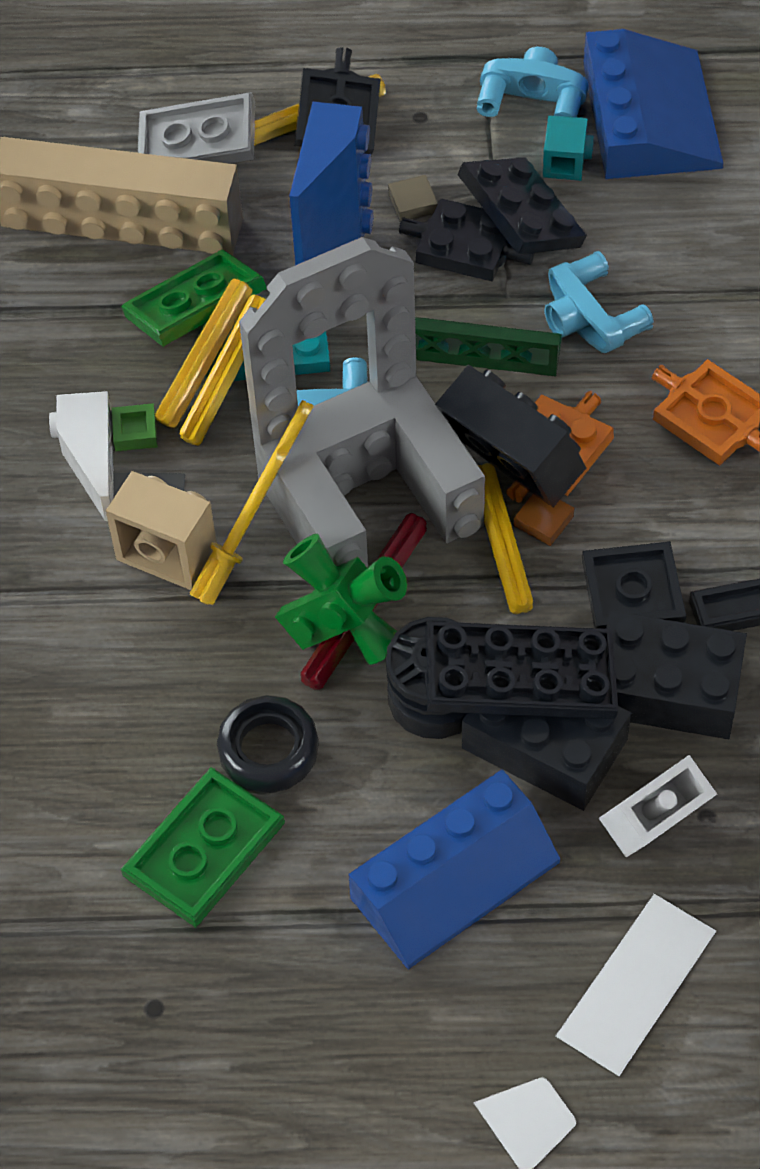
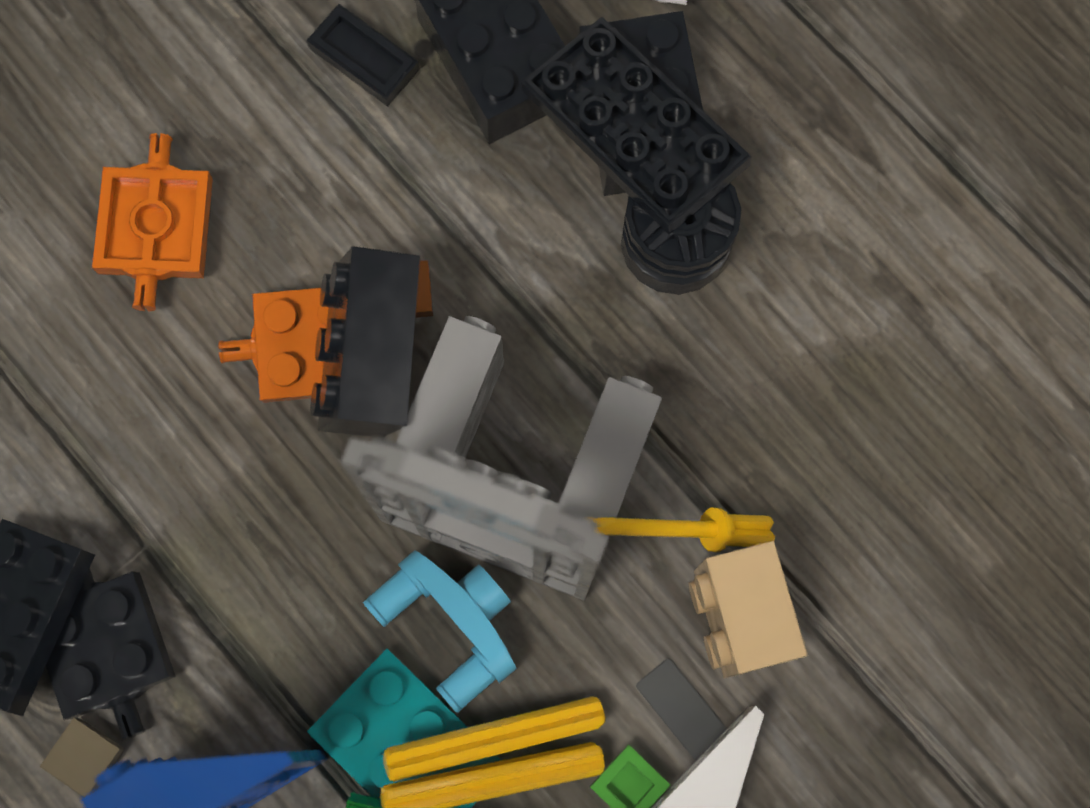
camera: 135 degrees left, 20 degrees up
green tile [121,767,285,928] -> none
black wheel [217,695,319,793] -> none
green brick [275,533,407,665] -> none
dark red axle [300,513,427,691] -> none
blue slope [348,769,560,970] -> none
dark green fence [415,317,562,377] -> none
yellow axle [478,463,533,615] -> none
medium azure connector [544,251,654,353] -> none
black plate [582,541,686,629] -> none

